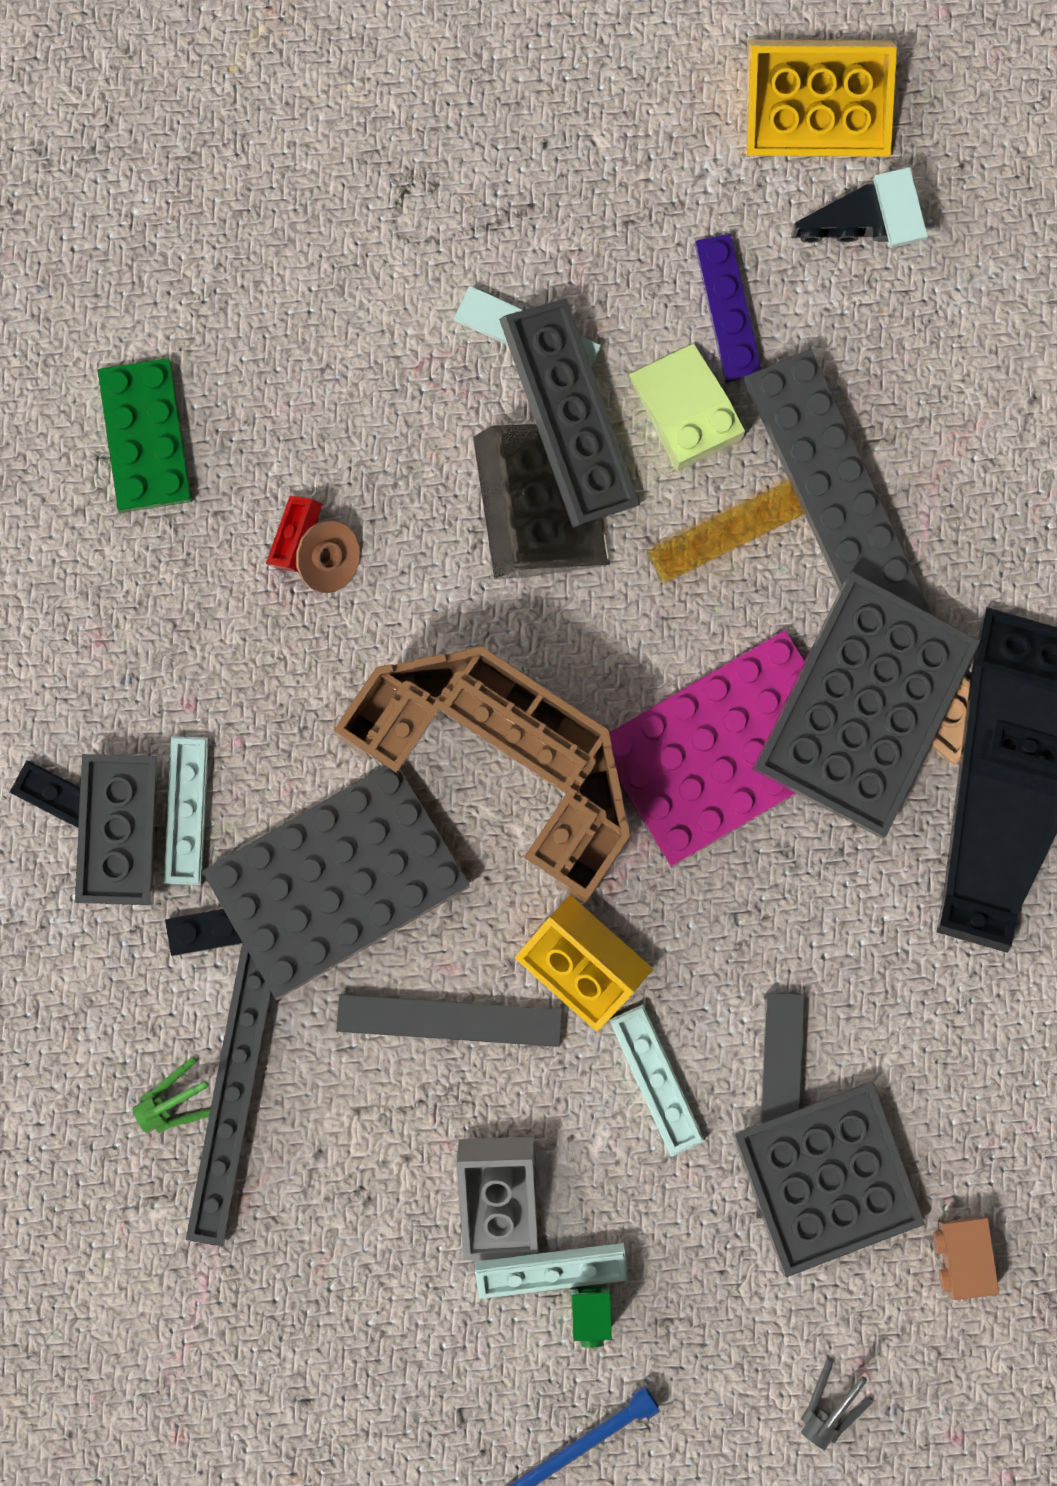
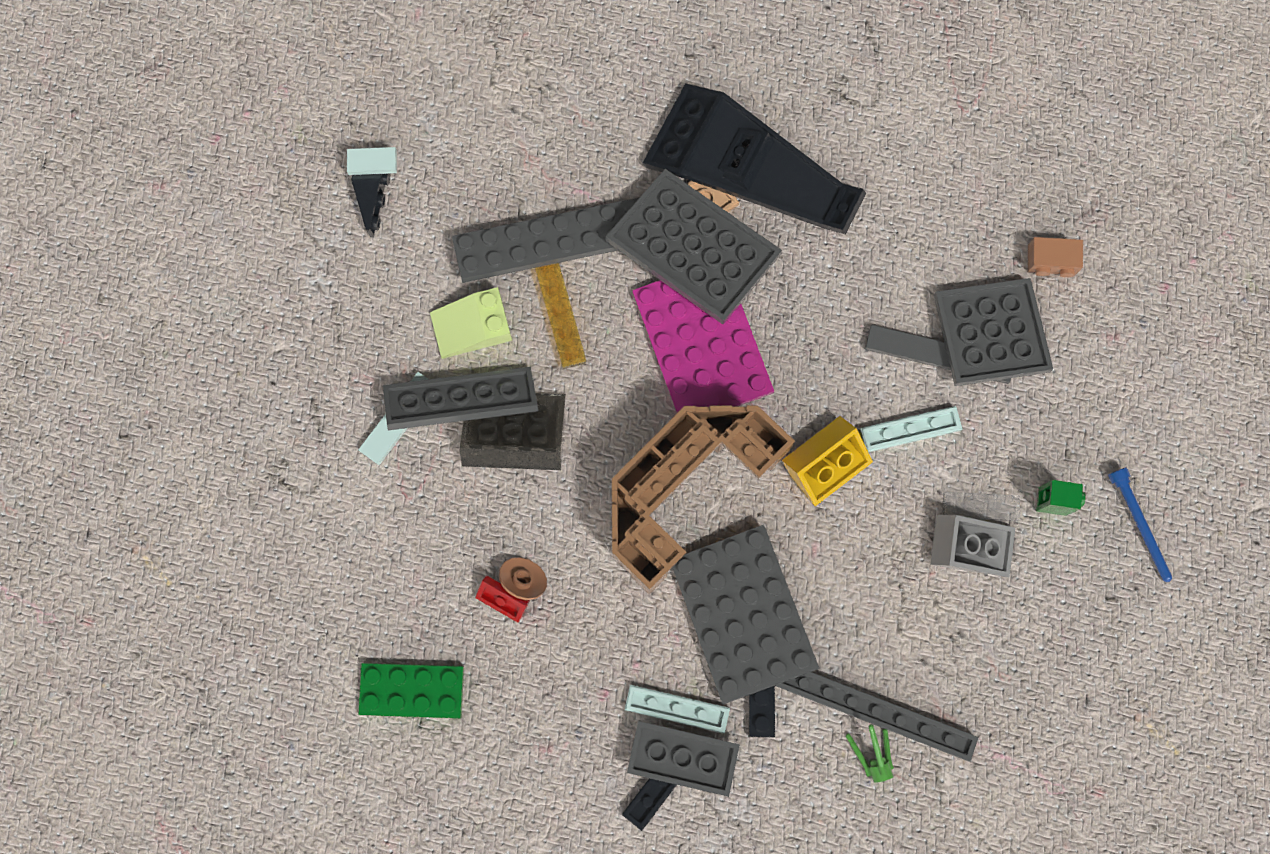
camera: 75 degrees left, 5 degrees down
dark grey tile [336,994,562,1047] -> none
light aqua tile [474,1243,628,1299] -> none
dark purple plate [694,234,761,383] -> none
yellow slope [747,40,897,157] -> none
dark grey plant [801,1358,873,1450] -> none

